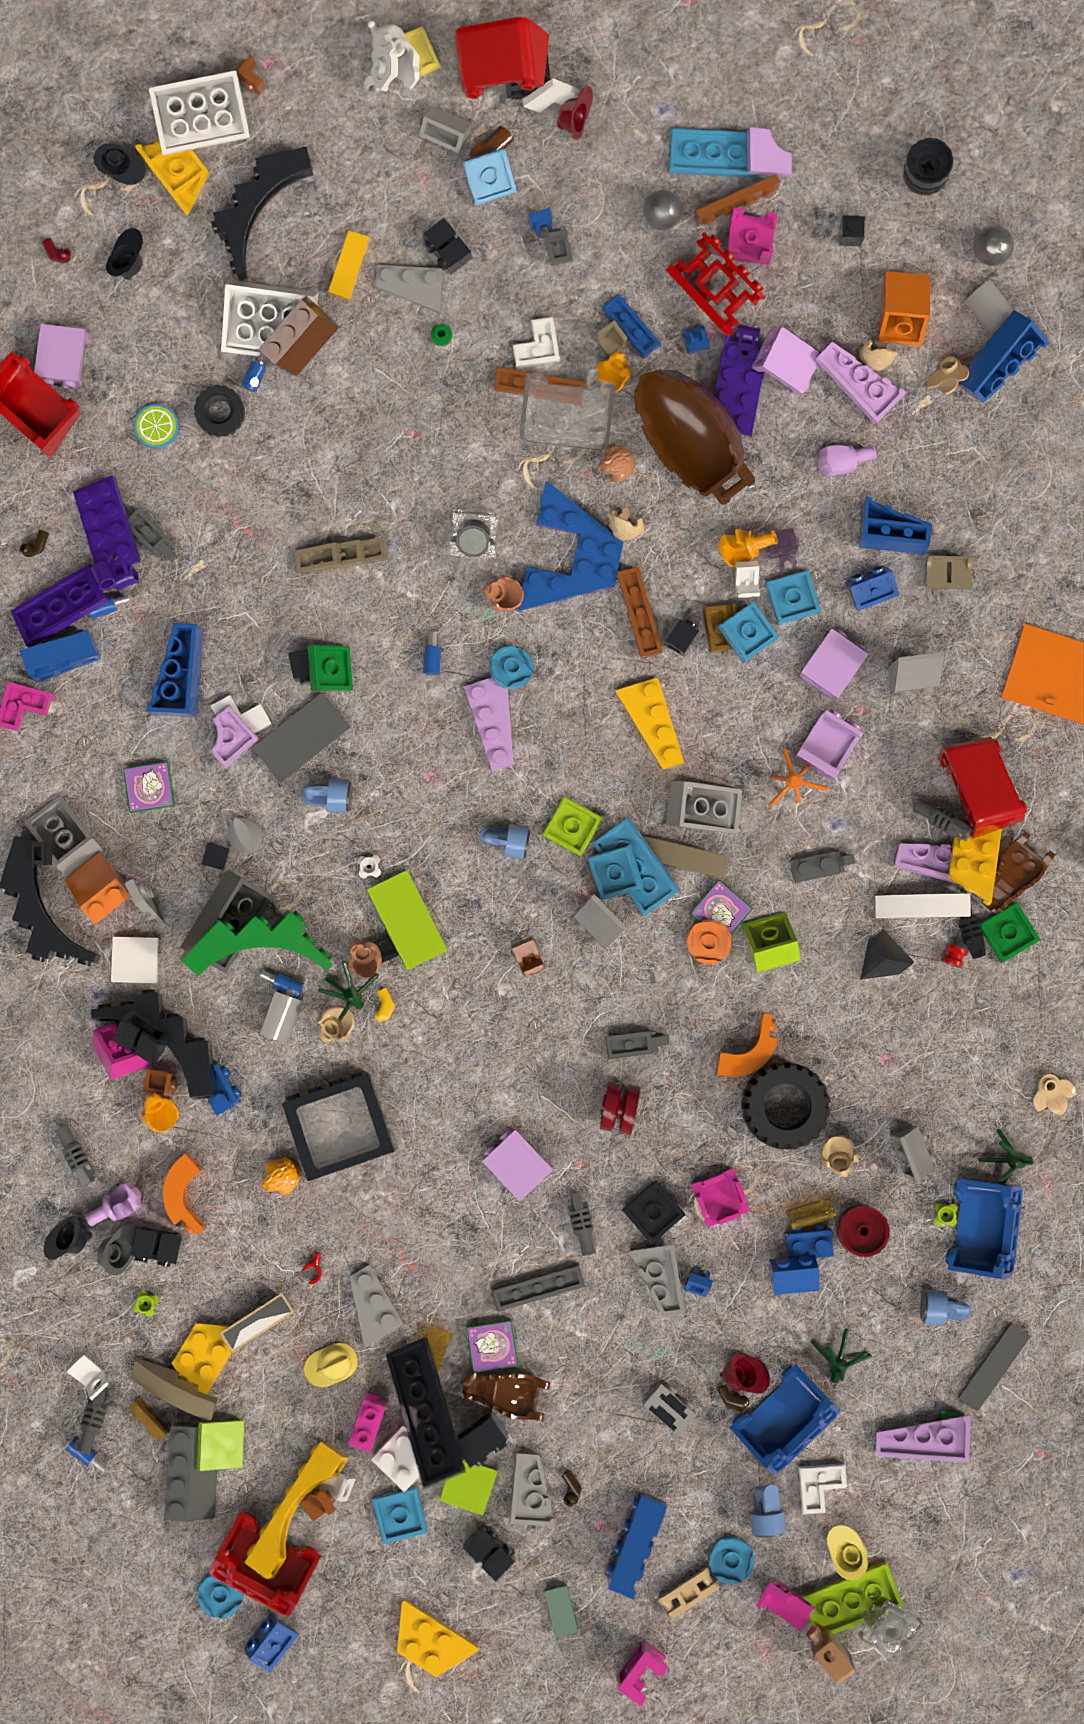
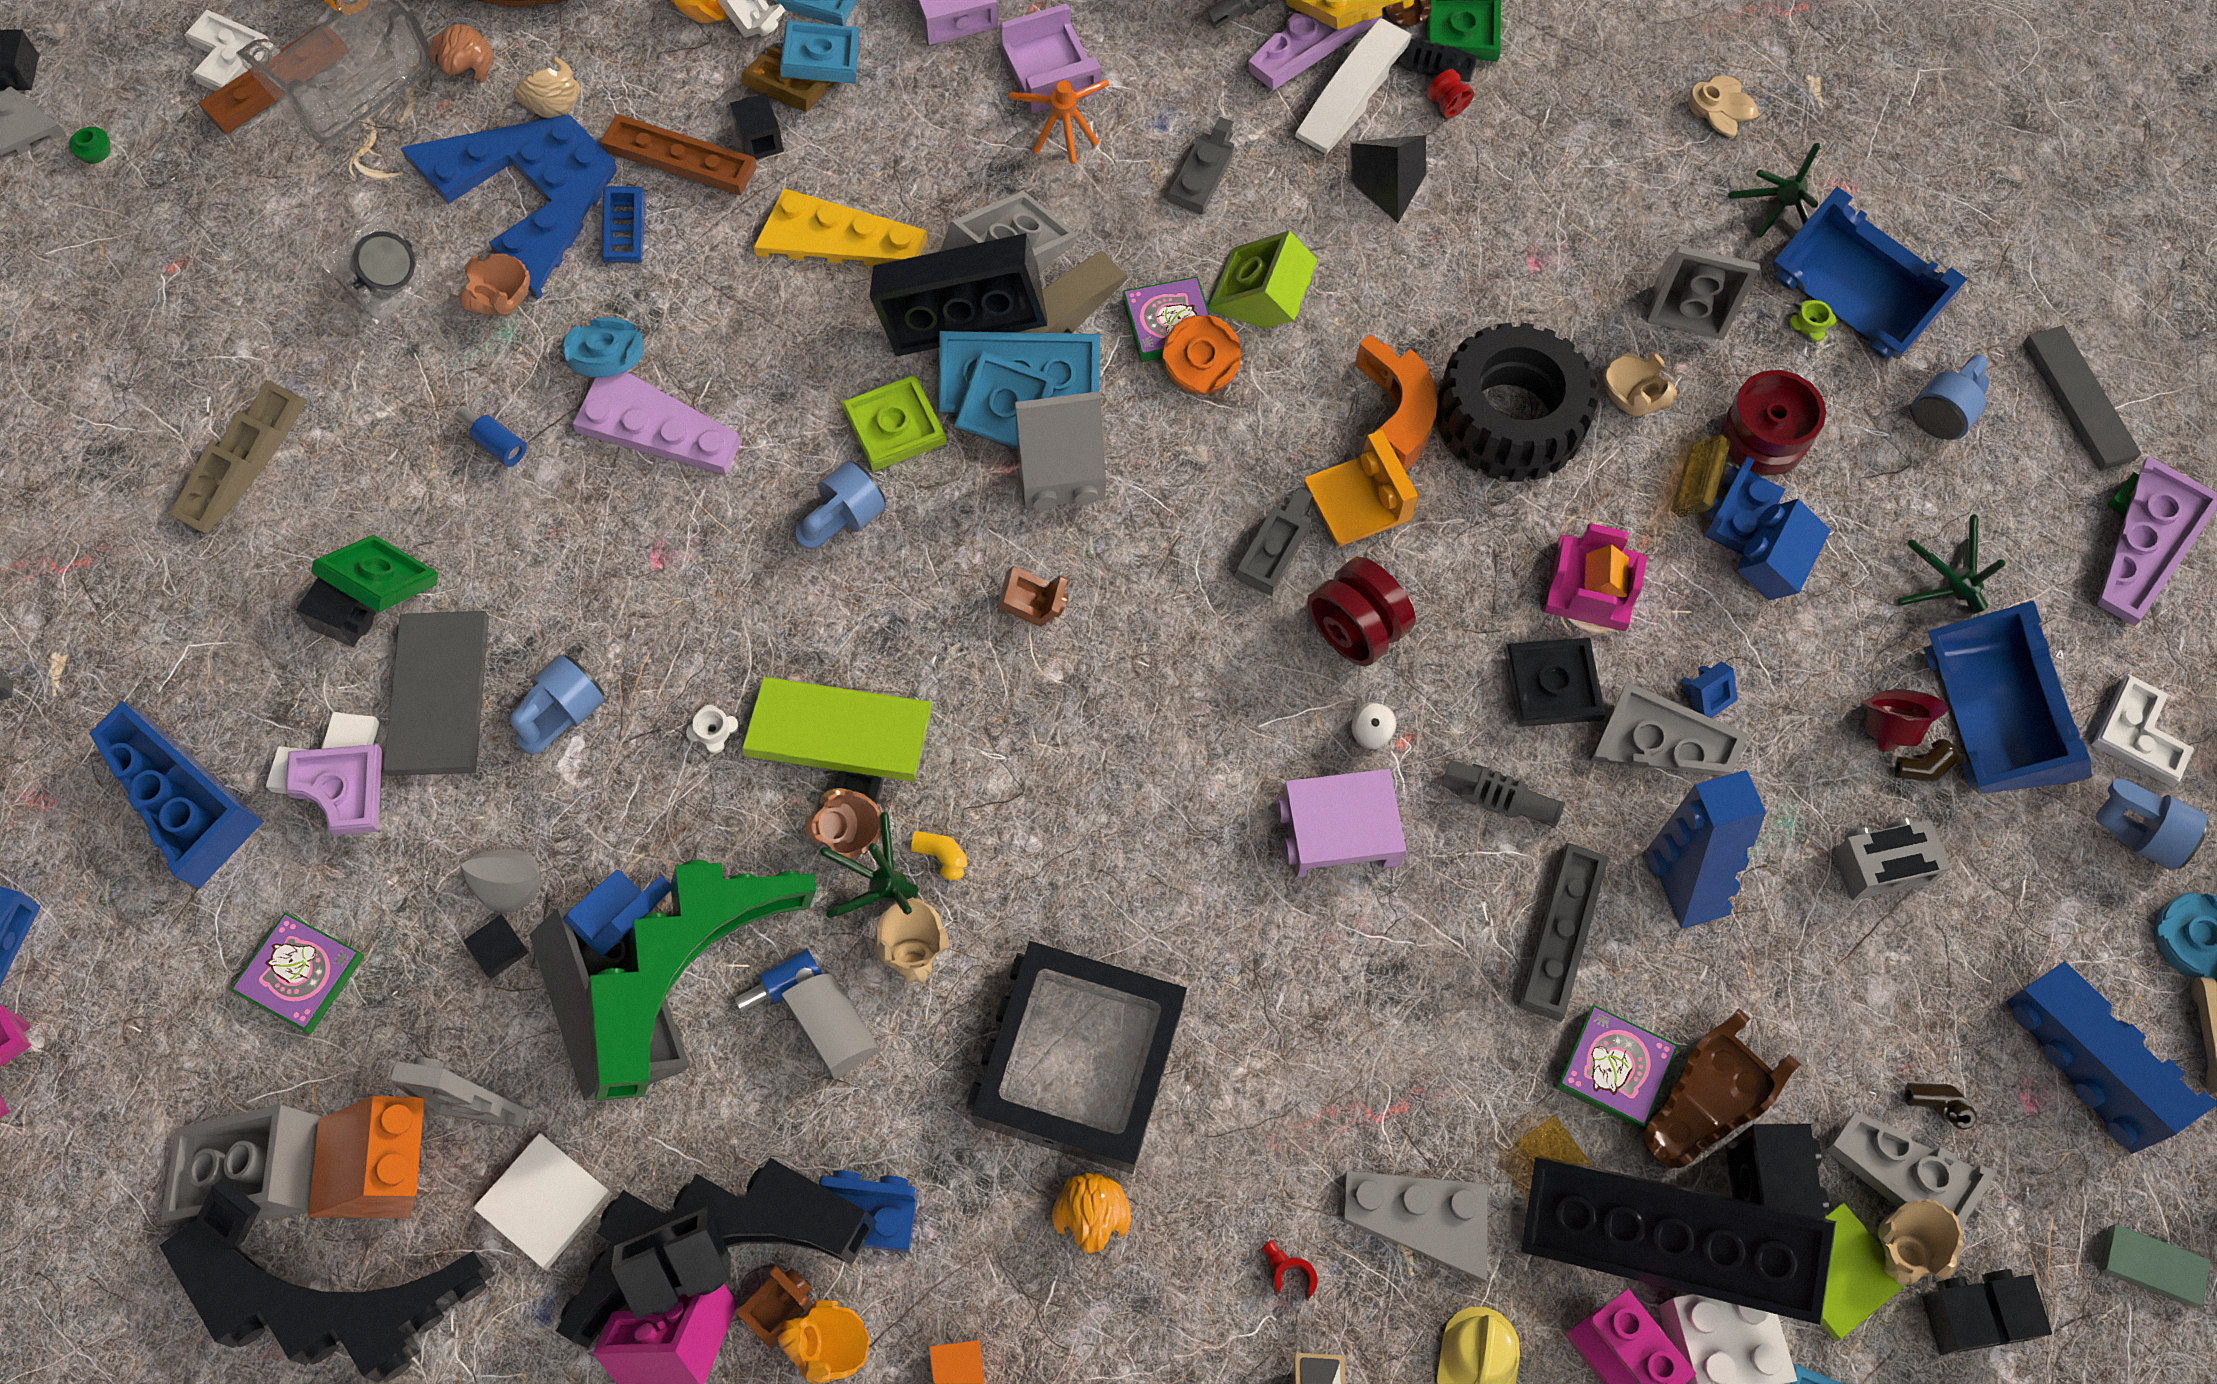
camera: 55 degrees left, 20 degrees down
none -> blue panel [564,870,671,958]
none -> blue slope [602,186,646,263]
none -> black slope [869,233,1048,357]
none -> light orange bracket [1304,430,1418,547]
none -> white piece [1351,702,1396,750]
none -> light orange slope [1584,544,1629,597]
none -> blue wedge [1647,770,1766,929]
none -> tan hair [1878,1199,1963,1285]

